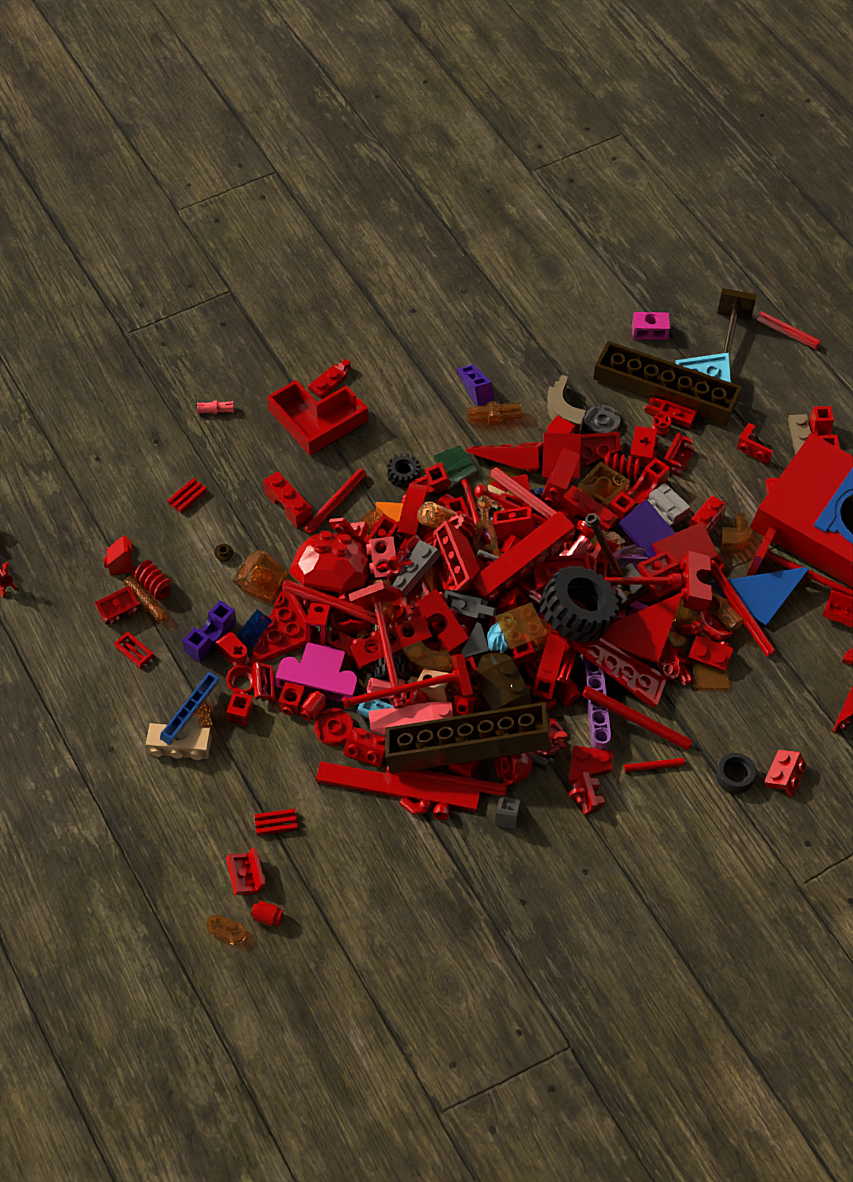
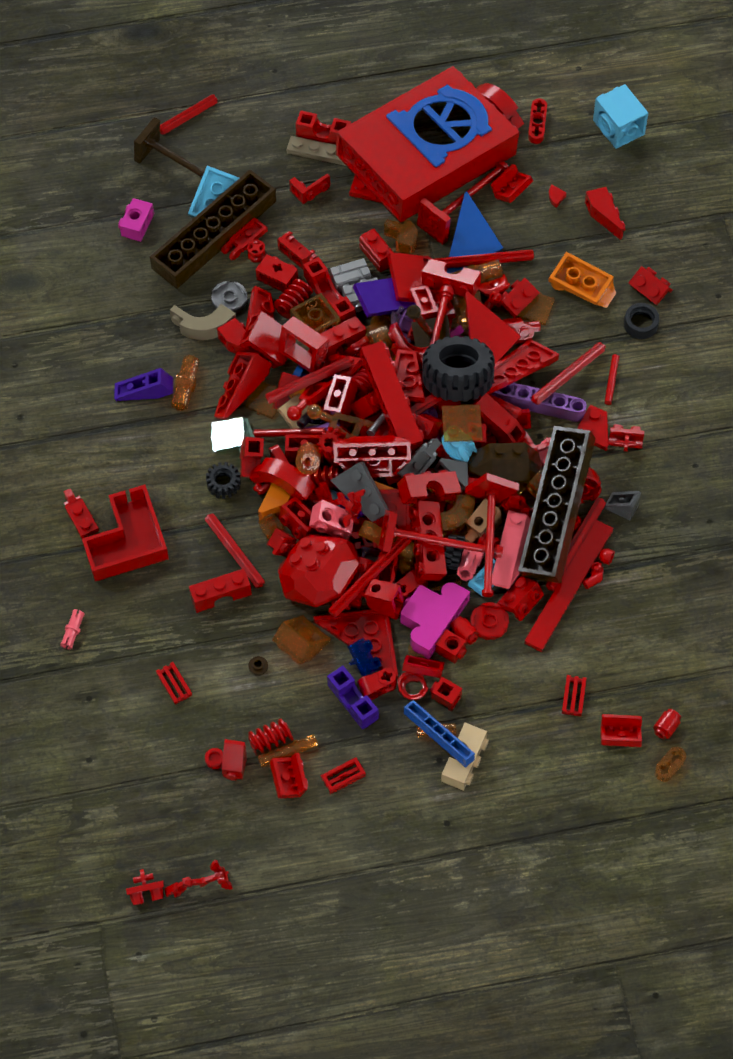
camera: 70 degrees left, 5 degrees up
none -> orange slope [548,252,616,308]

